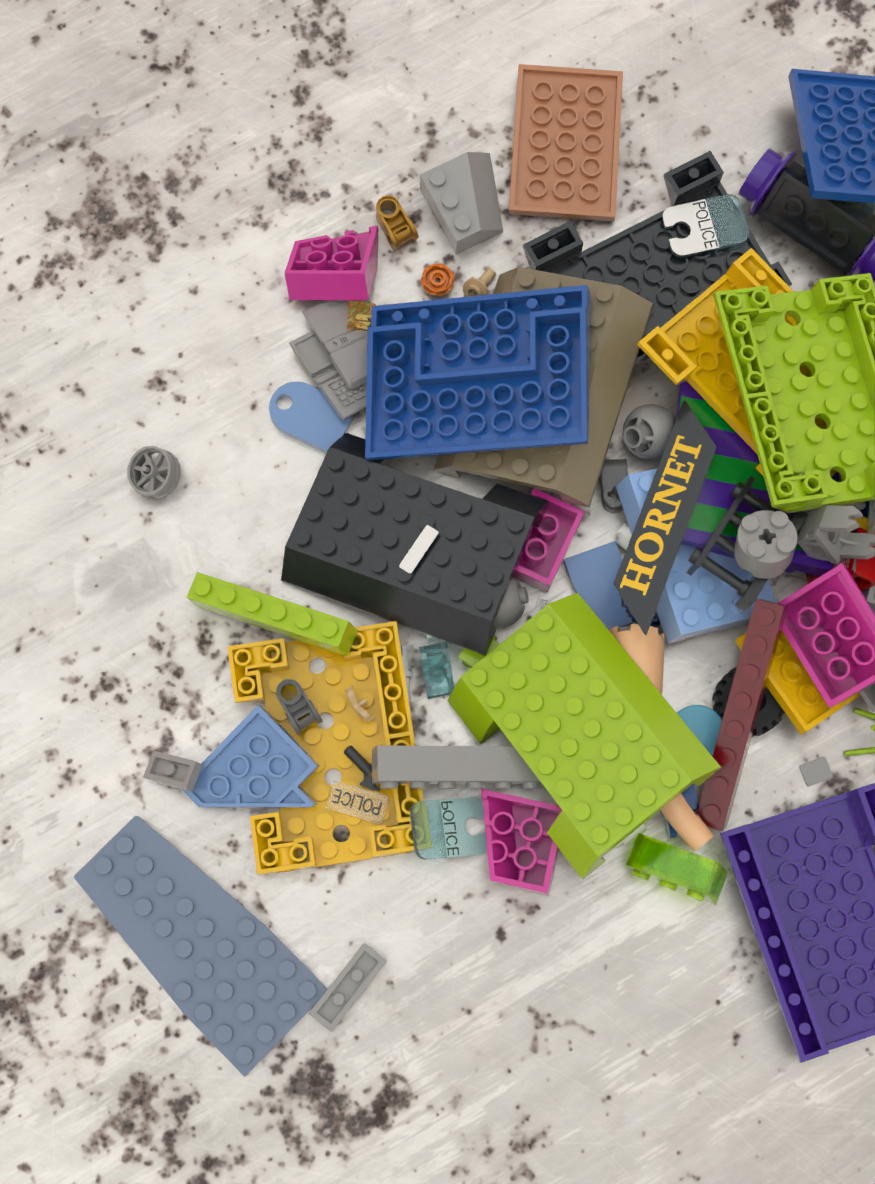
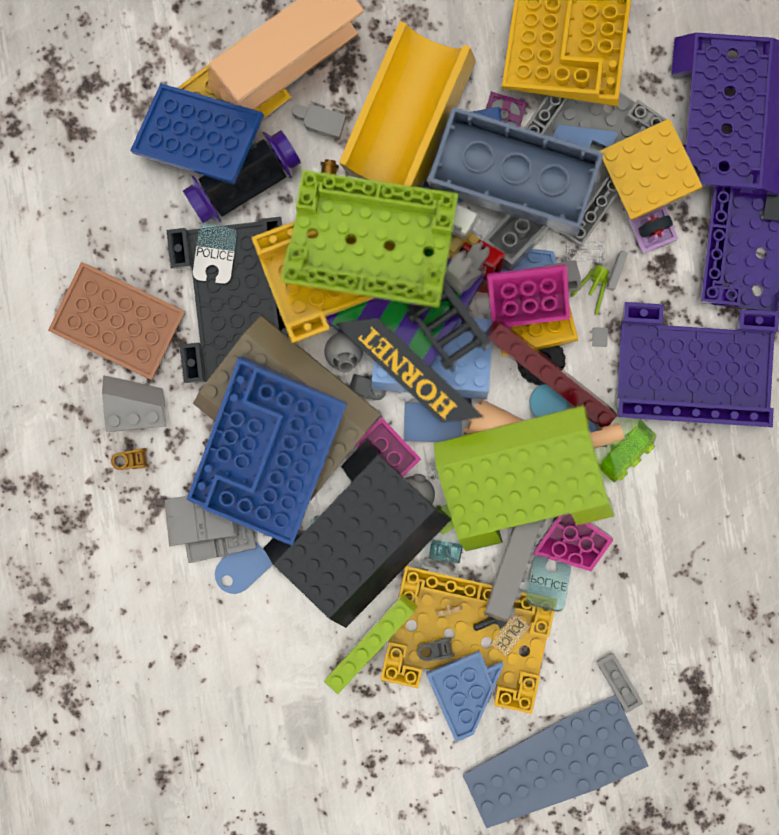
camera: 70 degrees left, 10 degrees up
light grey wheel [127,446,181,498] -> none
light grey plate [143,750,202,792] -> none
dark pink wedge [284,225,379,301] -> none
clear yellow tile [346,301,376,331] -> none
white sticker [399,525,438,573] -> none
orange plate [421,263,455,296] -> none
tan plate [463,267,497,297] -> none
light grey brick [734,510,797,579] -> none

